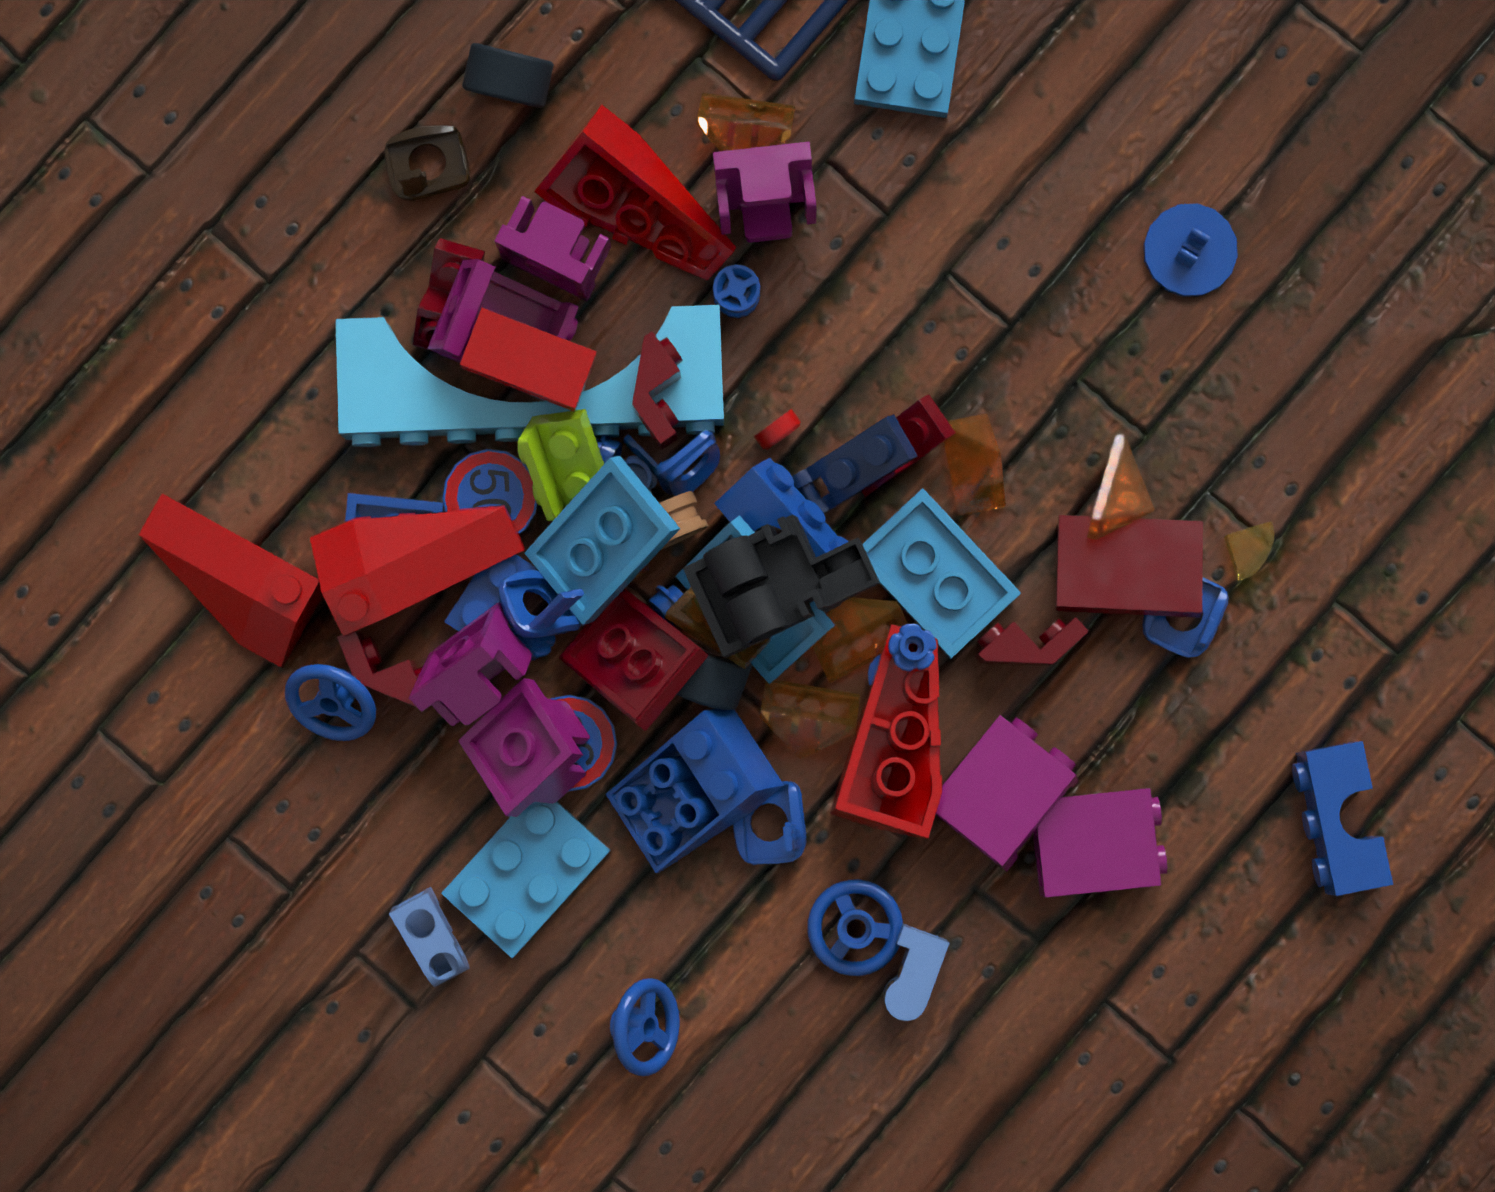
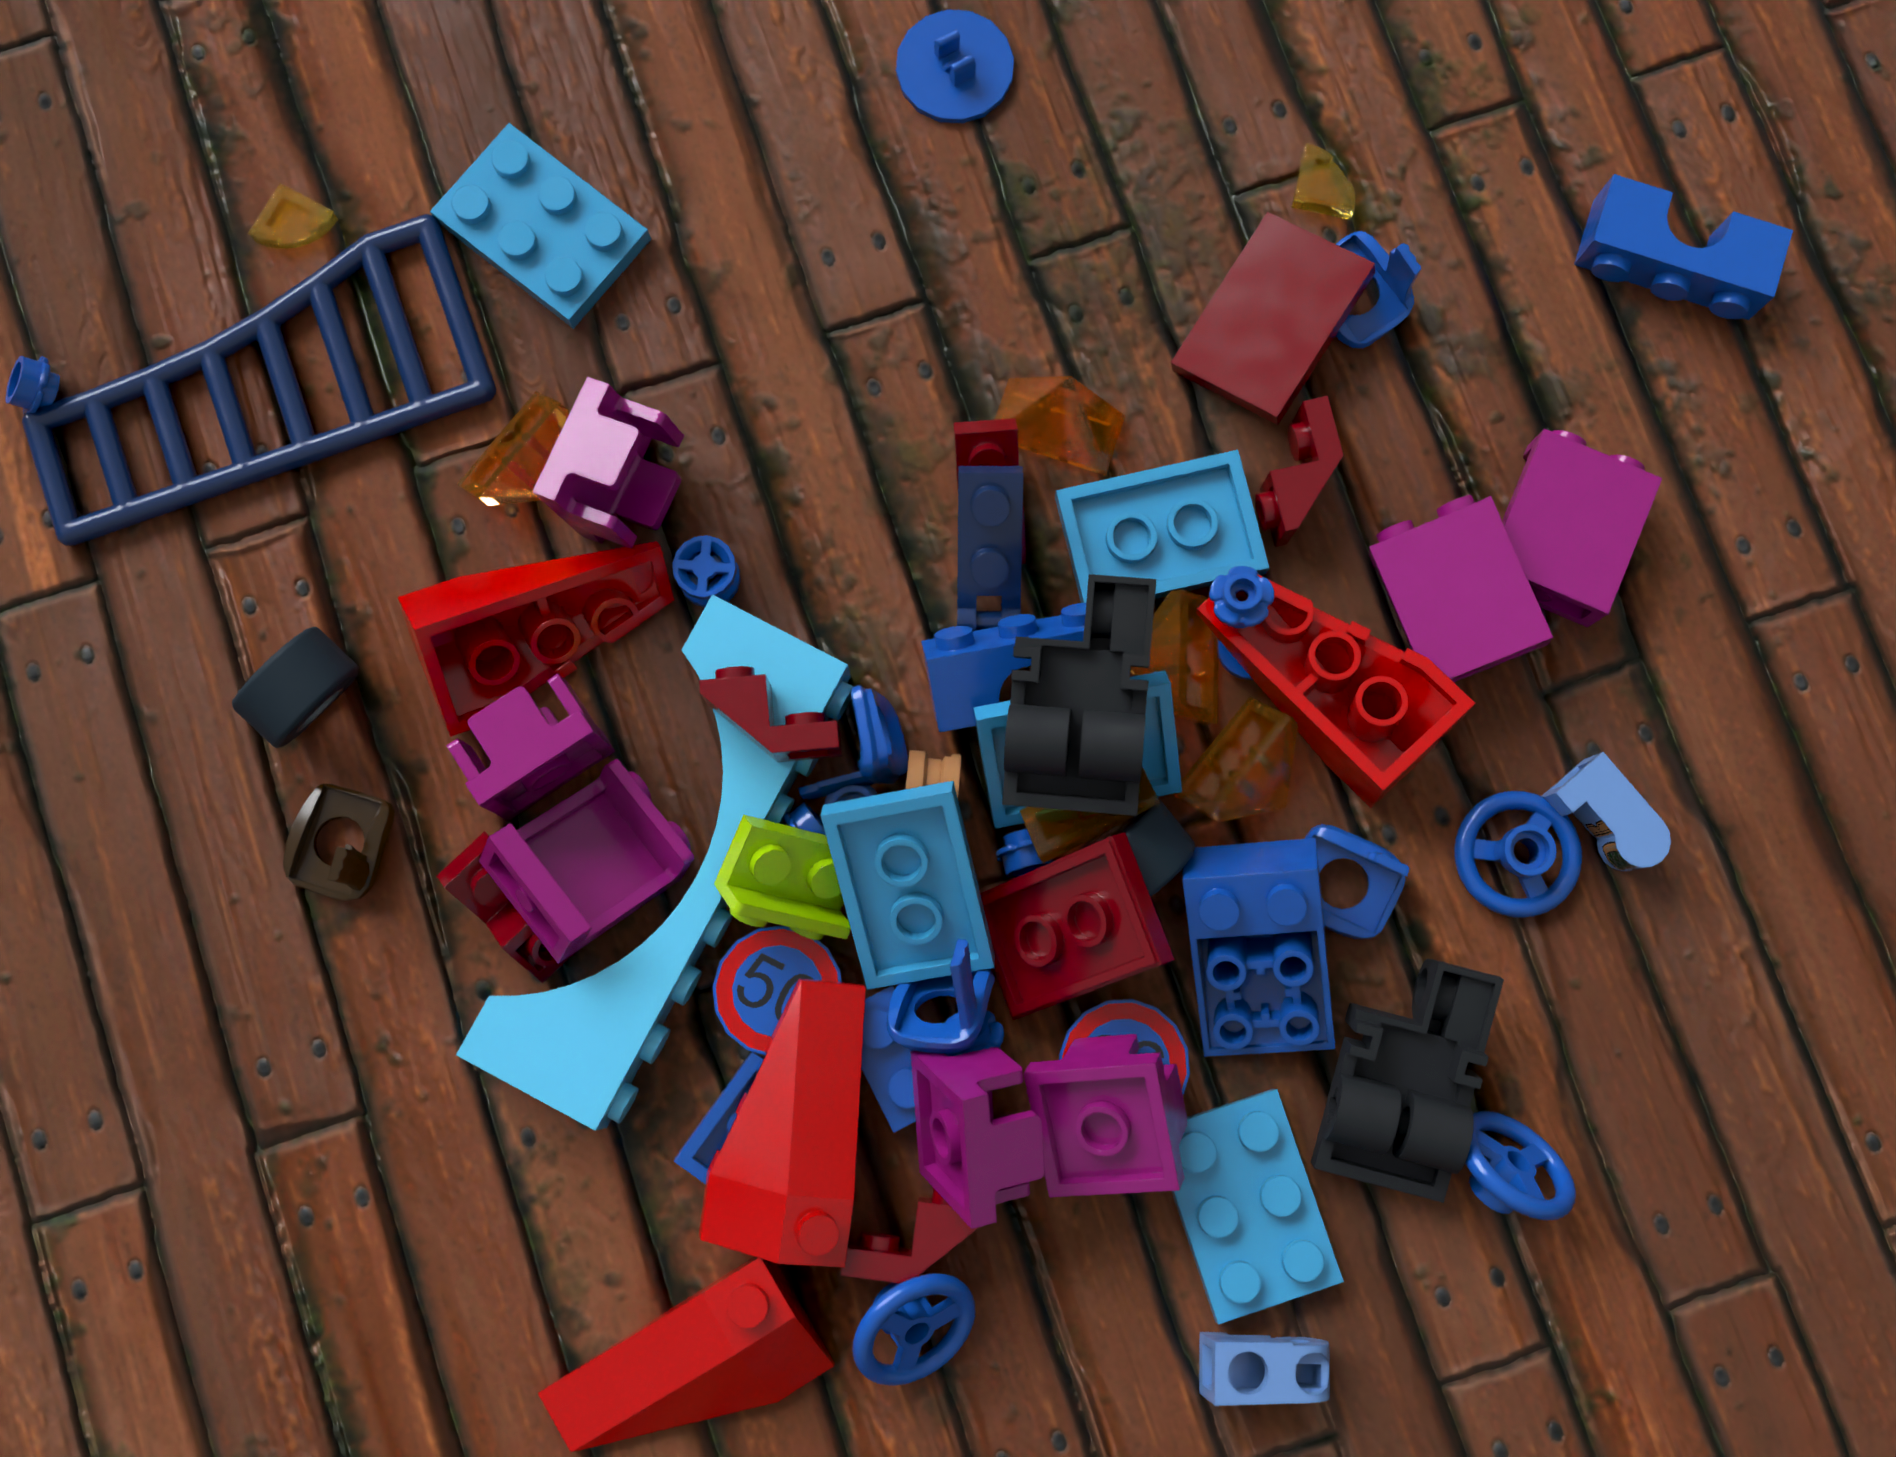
camera: 60 degrees left, 5 degrees down
red piece [459,308,597,412] -> none
red tile [753,408,801,450] -> none
clear orange slope [1087,434,1155,540] -> none
none -> black plate [1311,959,1504,1203]

